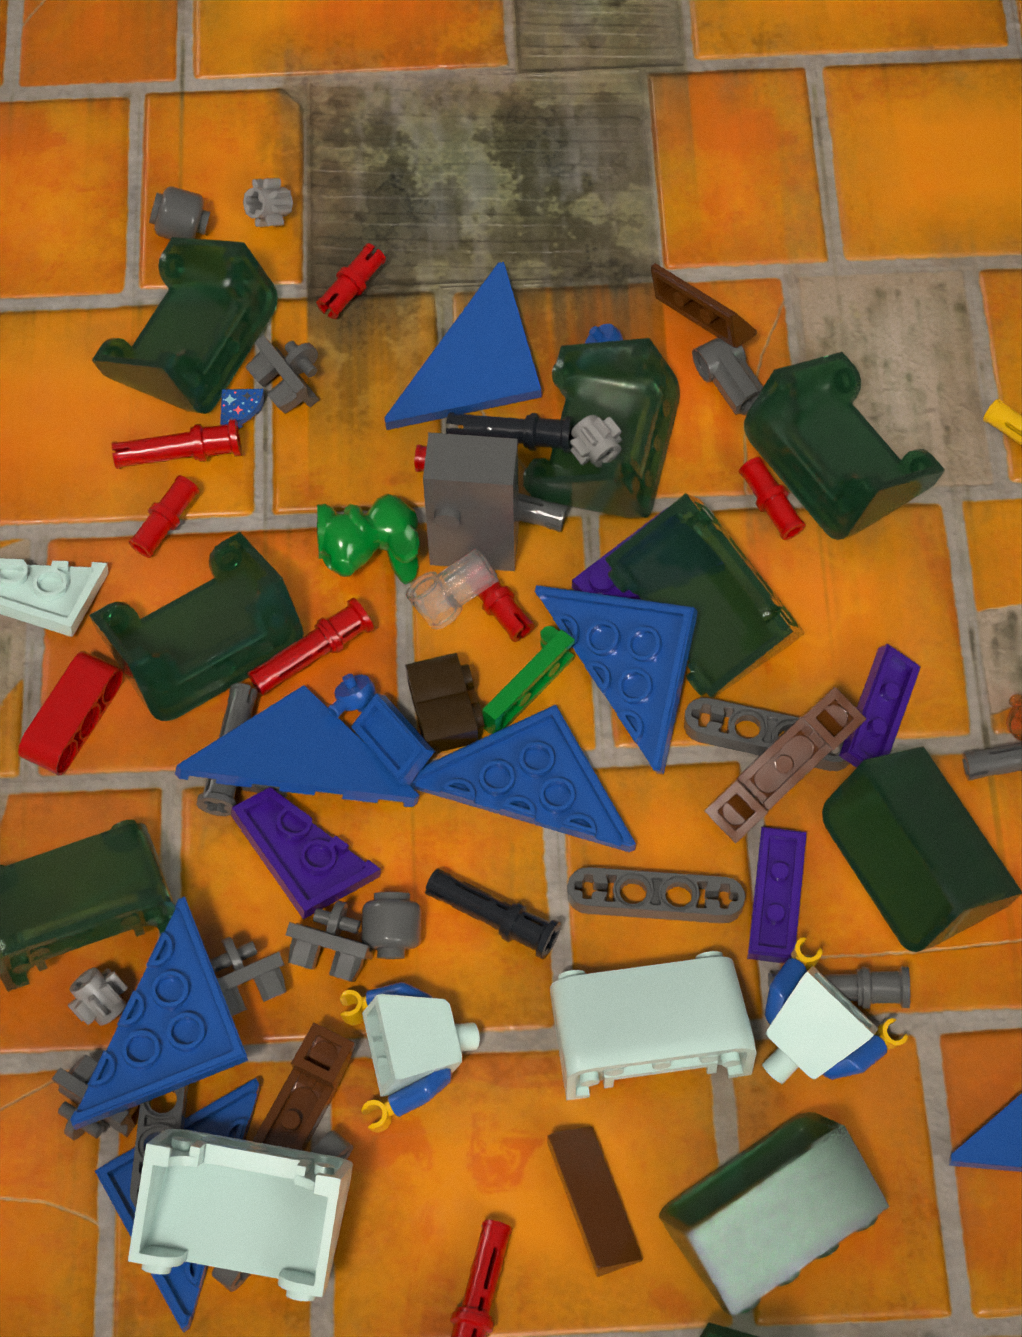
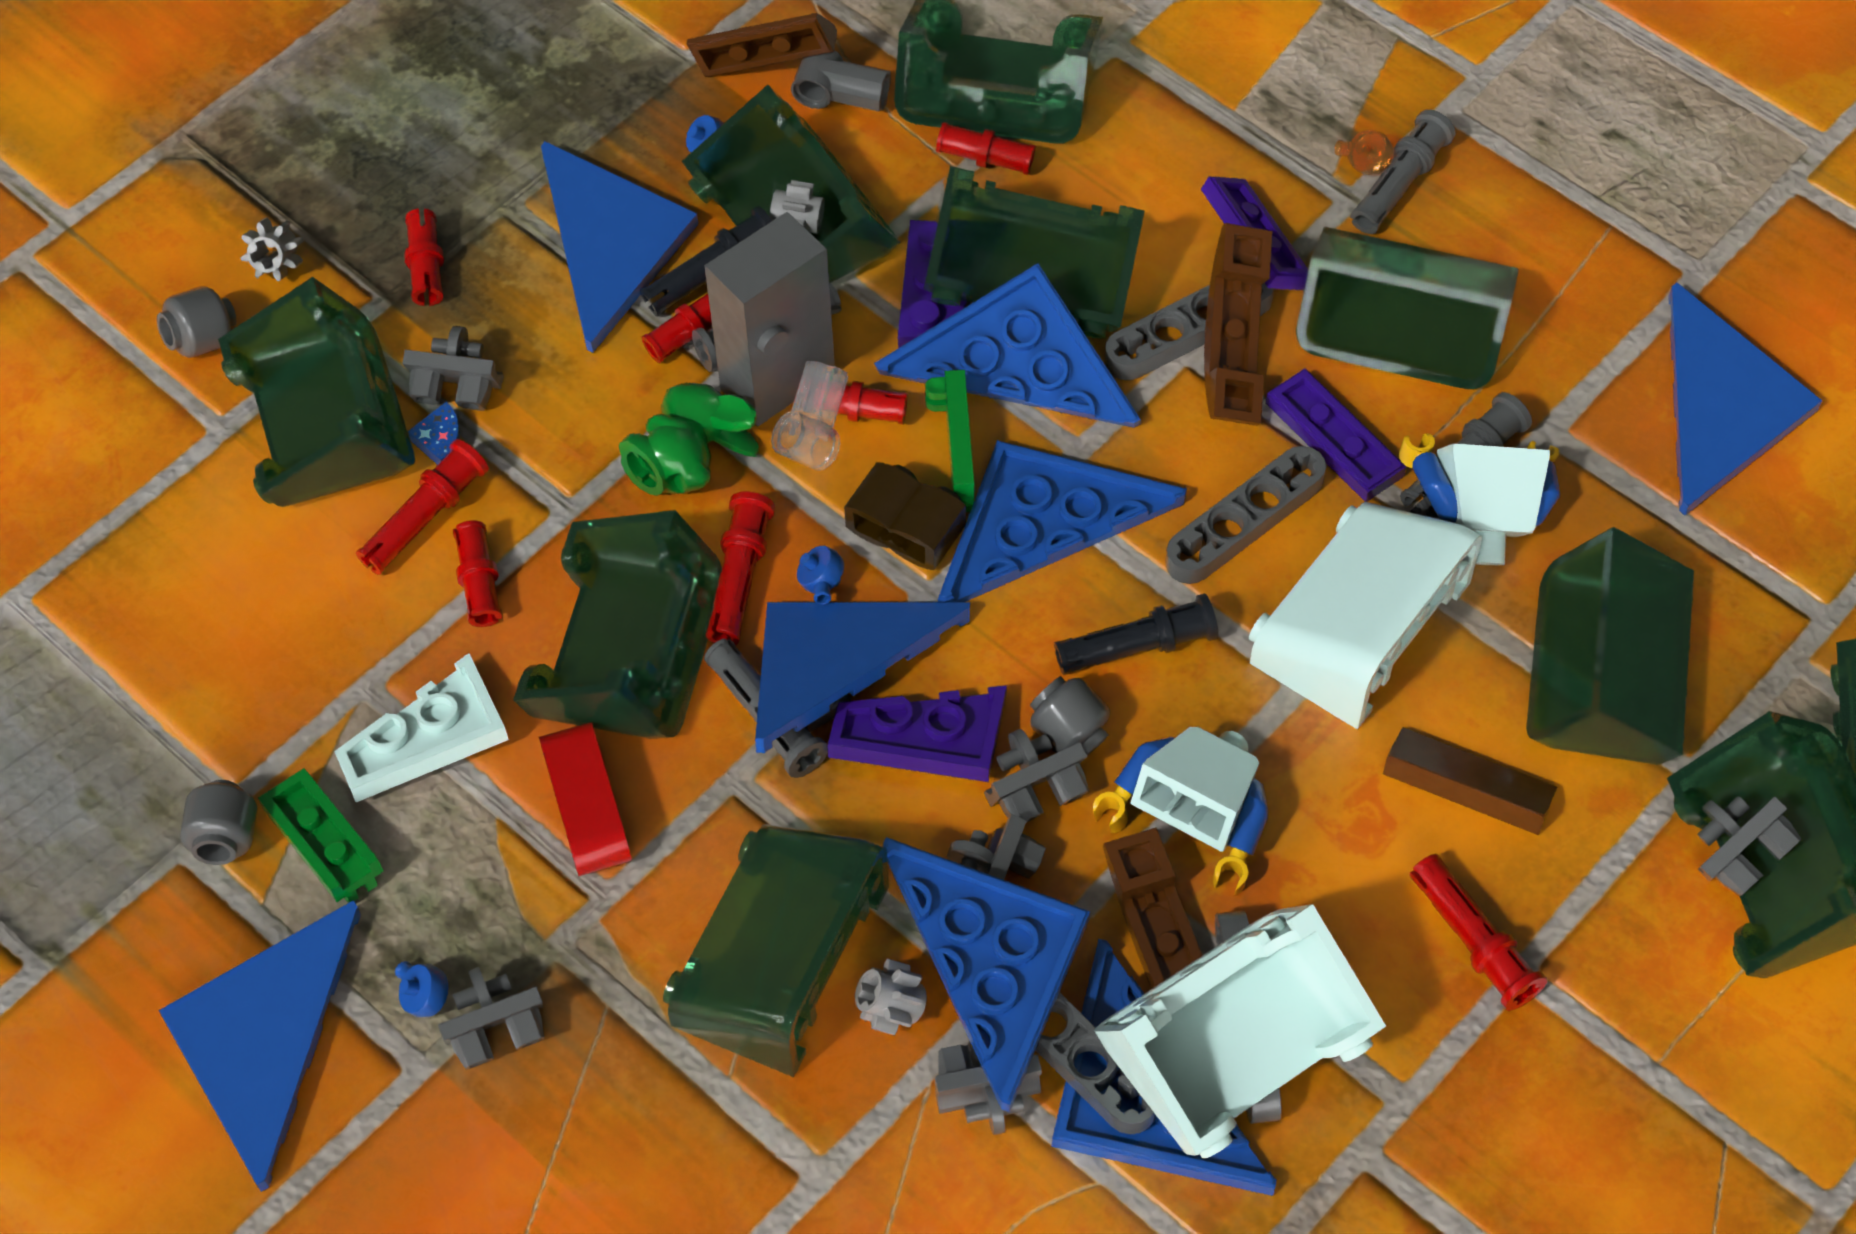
camera: 45 degrees left, 5 degrees down
blue tile [351,693,435,785] -> none

